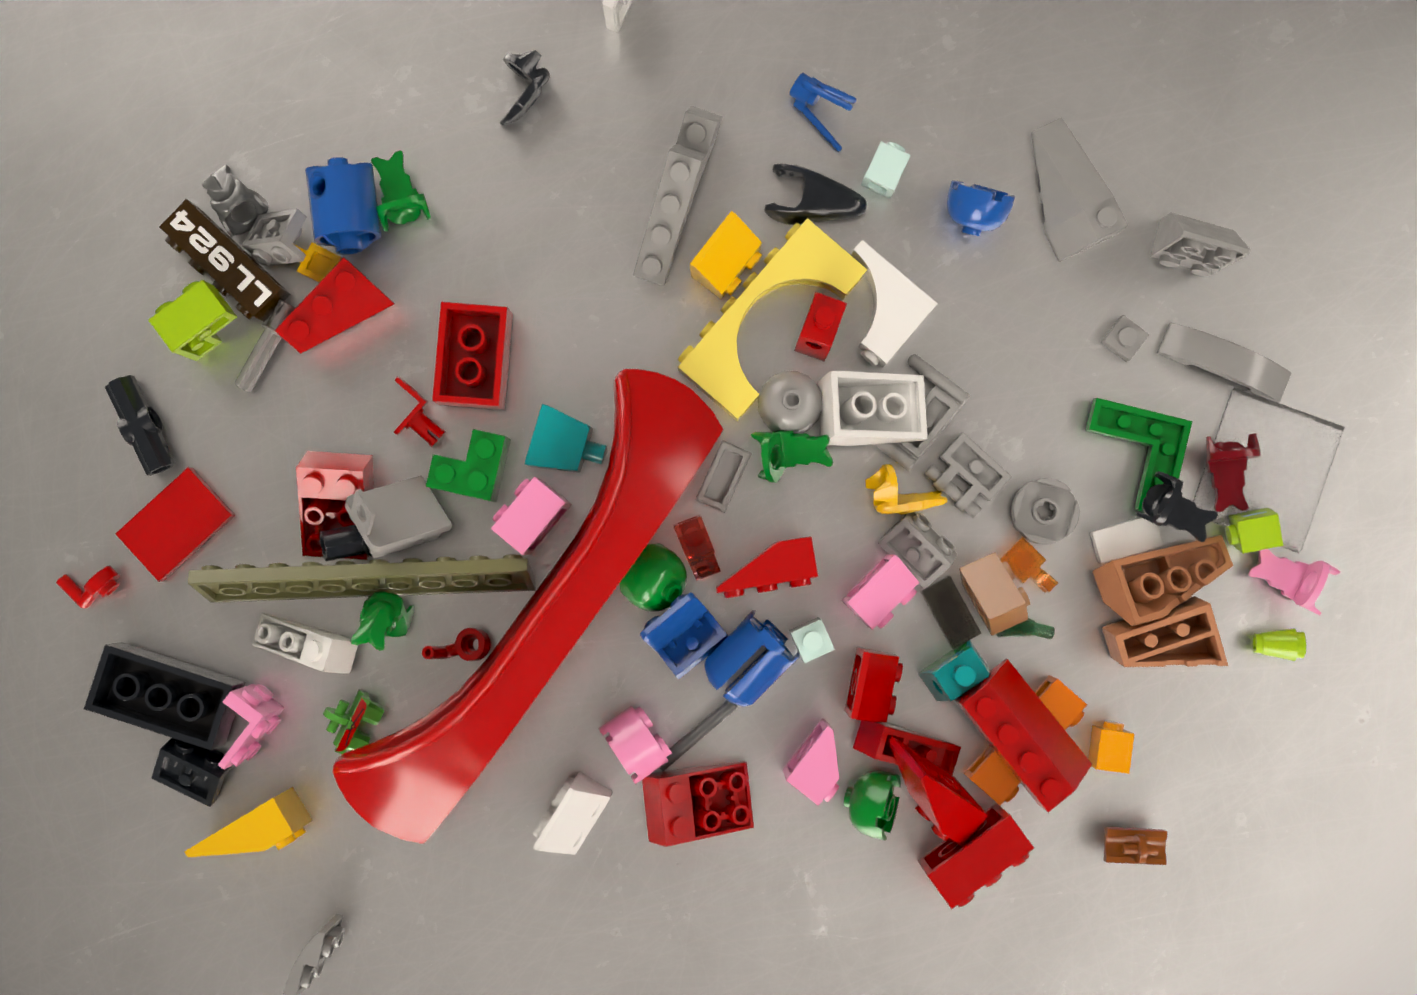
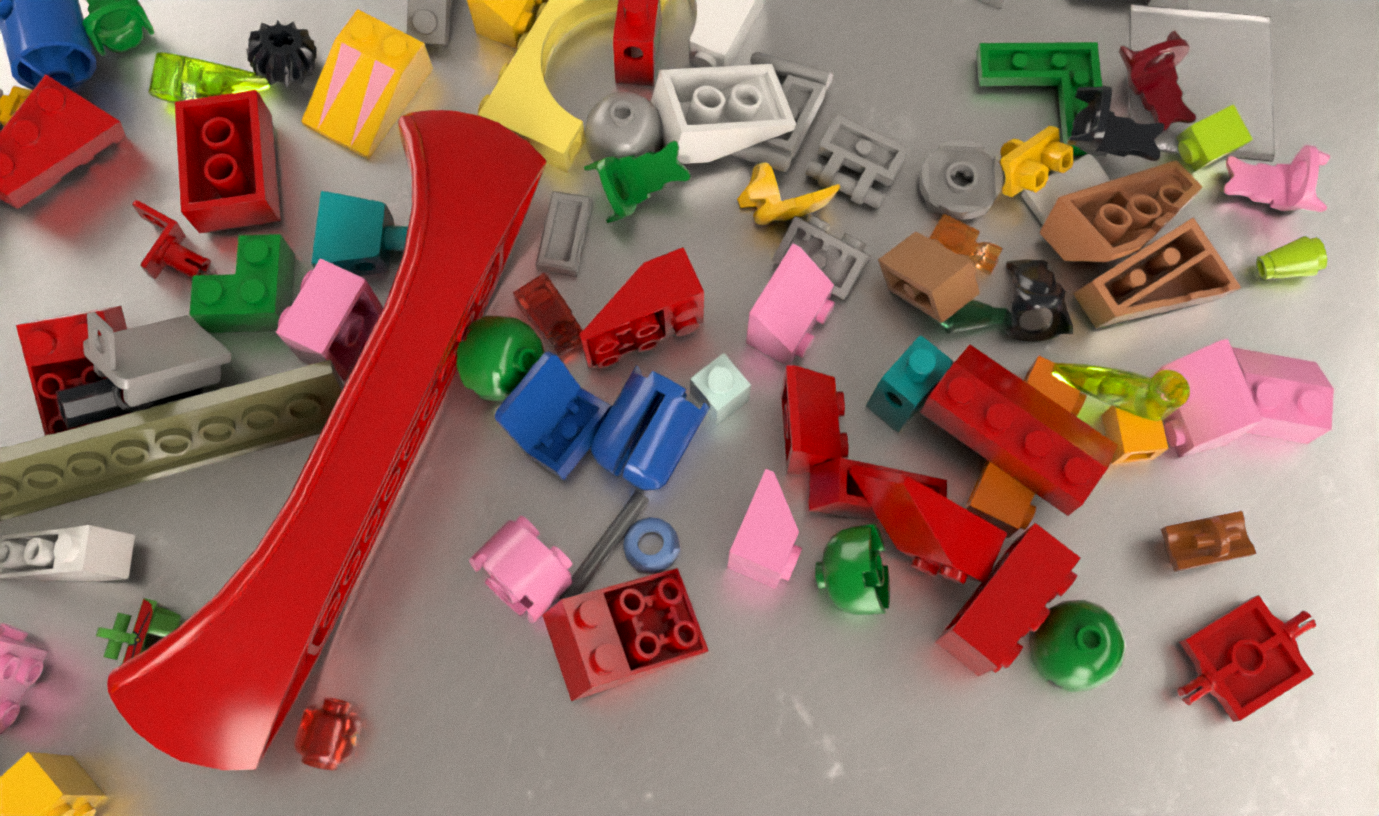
camera: 15 degrees left, 15 degrees down
green hair [351,591,414,651] -> none
red plate [422,628,491,661] -> none
white slope [533,771,613,855] -> none
clear smoke tile [920,575,982,649] -> none
none -> clear neon green piece [148,52,270,103]
none -> black gear [246,20,317,88]
none -> clear red head [294,697,363,770]
none -> yellow slope [301,9,433,160]
none -> medium blue piece [623,517,681,574]
none -> yellow hips [999,125,1073,197]
none -> black hair [1003,259,1073,342]
none -> green cylinder [1029,600,1126,692]
none -> clear neon green piece [1051,363,1190,421]
none -> bright pink slope [1148,339,1262,458]
none -> red plate [1177,595,1316,722]
none -> bright pink slope [1232,347,1334,444]

